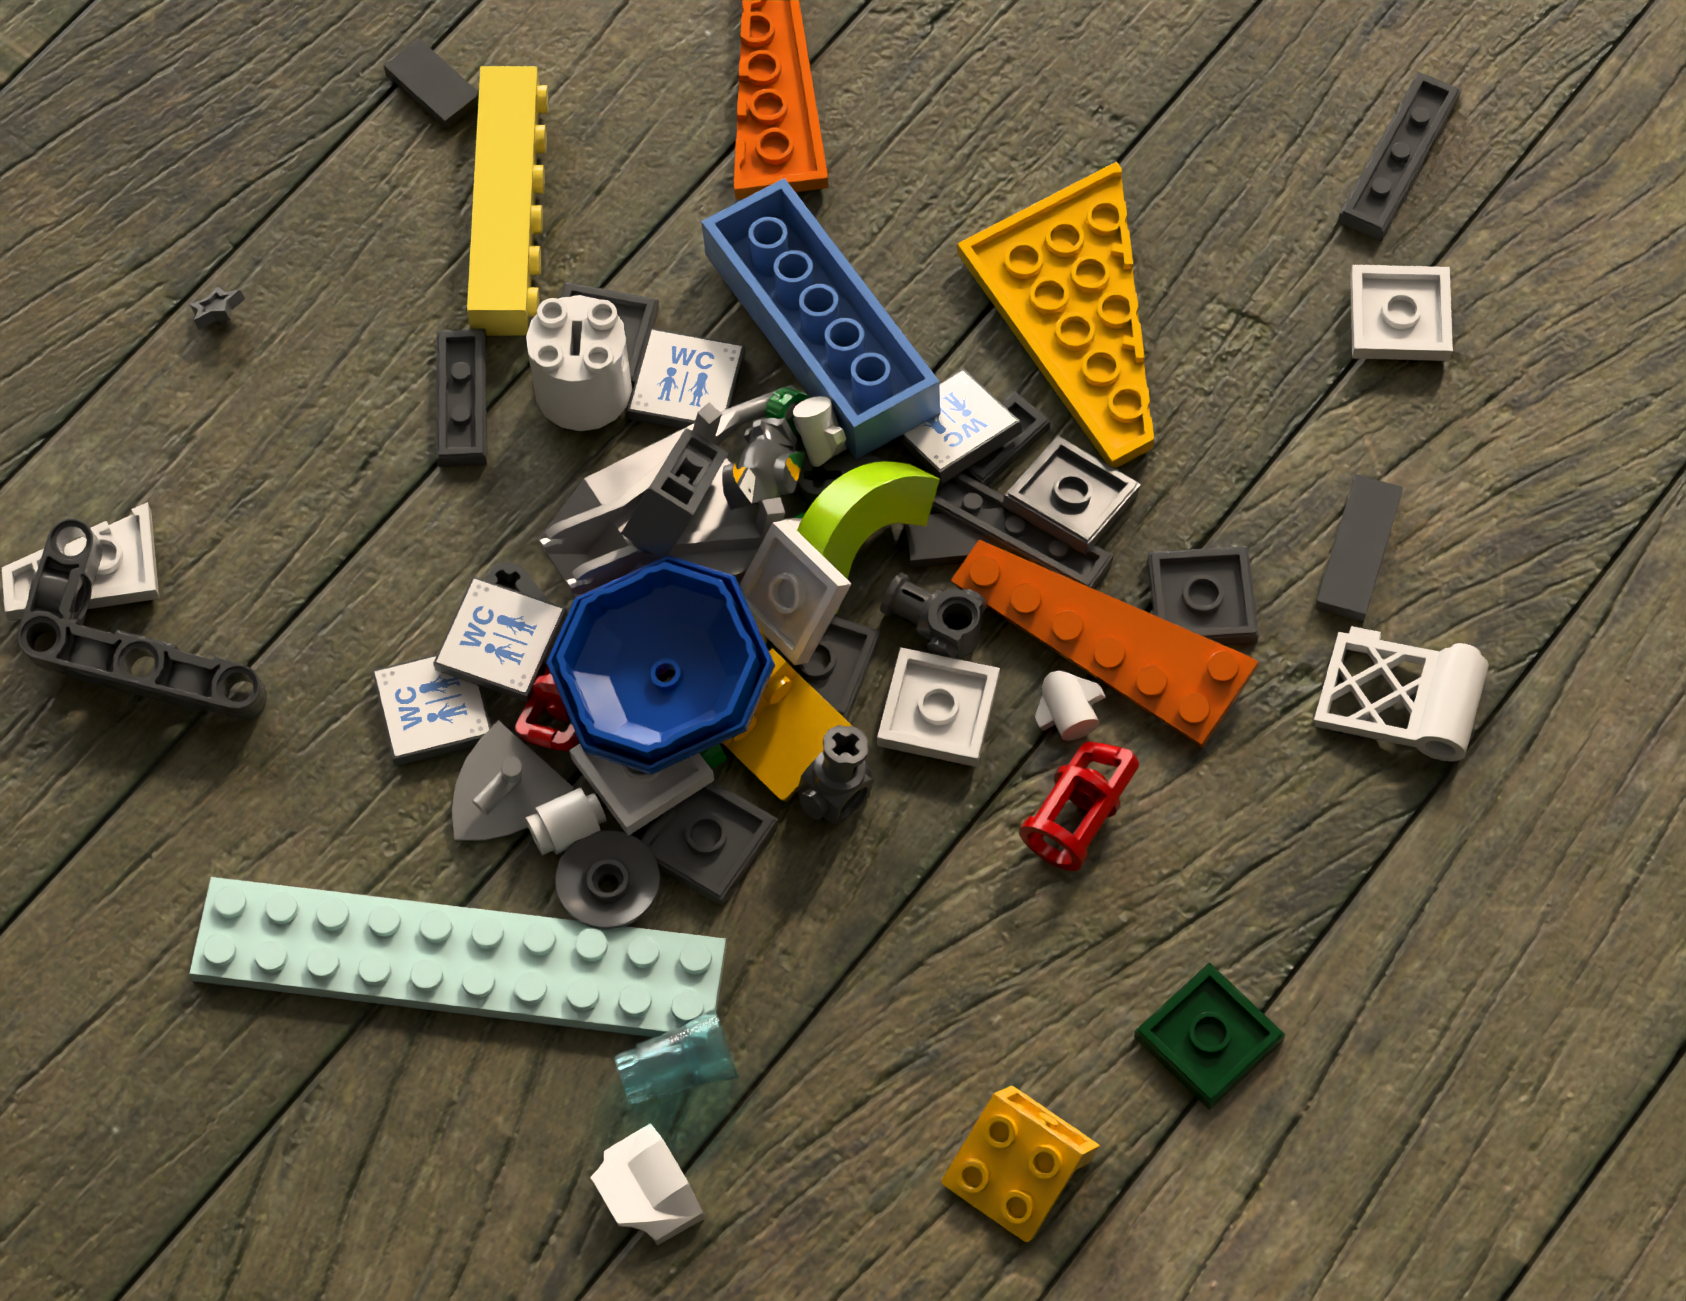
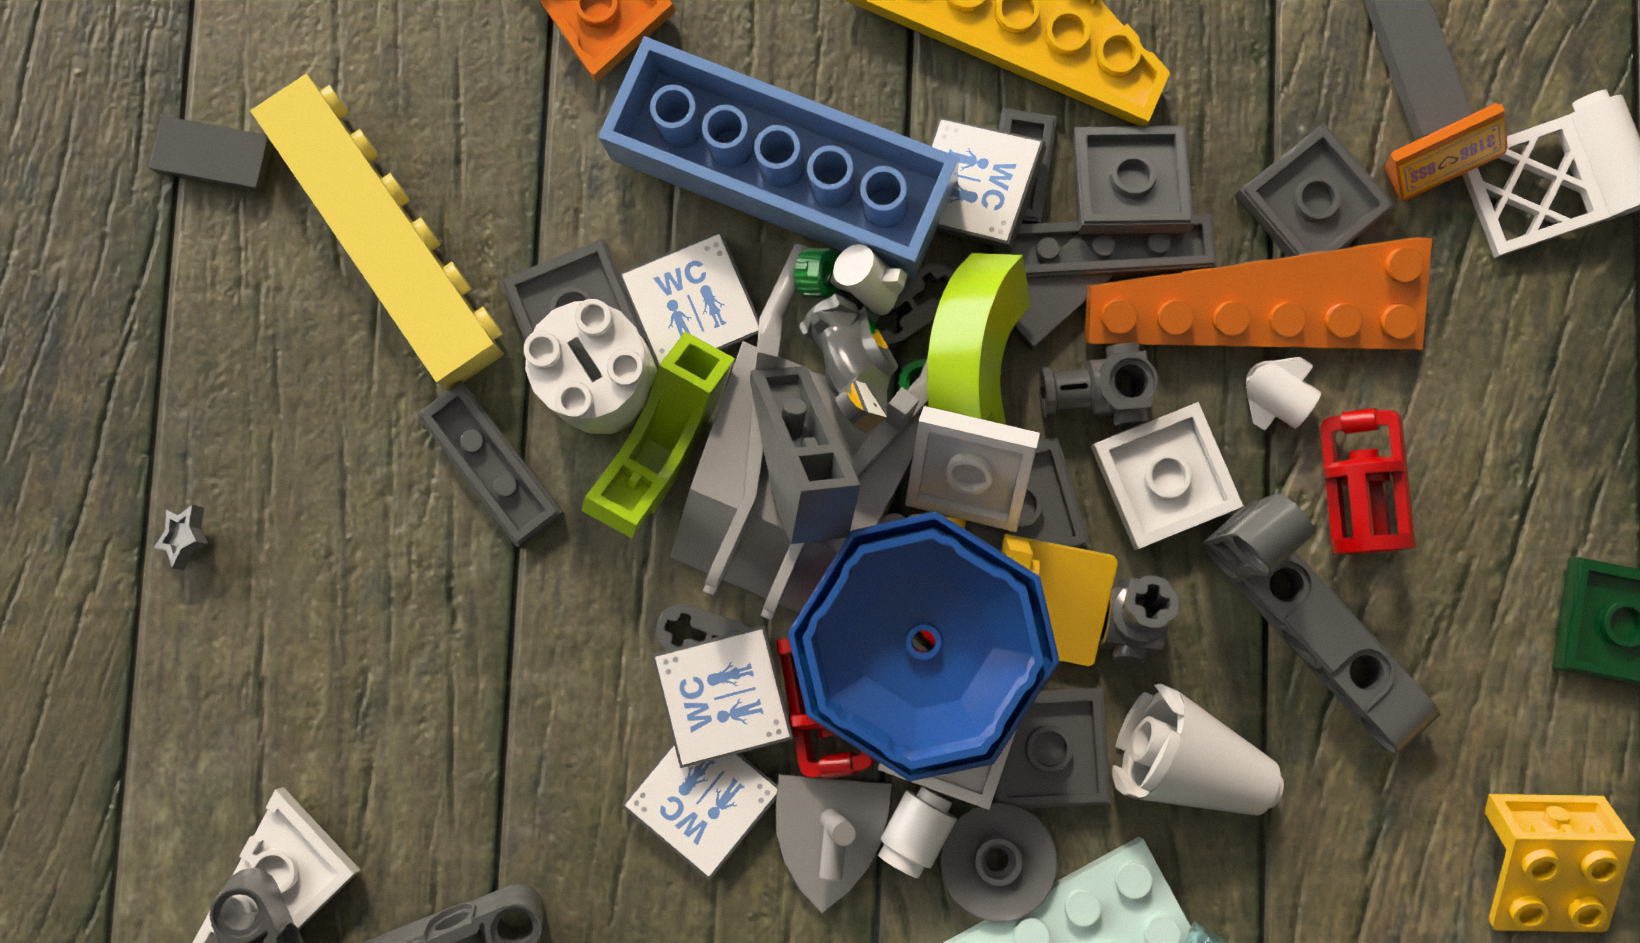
camera: 35 degrees left, 20 degrees up
none -> lime arch [581,331,735,539]
none -> white cone [1112,683,1284,816]
none -> dark grey beam [1202,494,1440,755]
none -> slope [1384,103,1508,201]

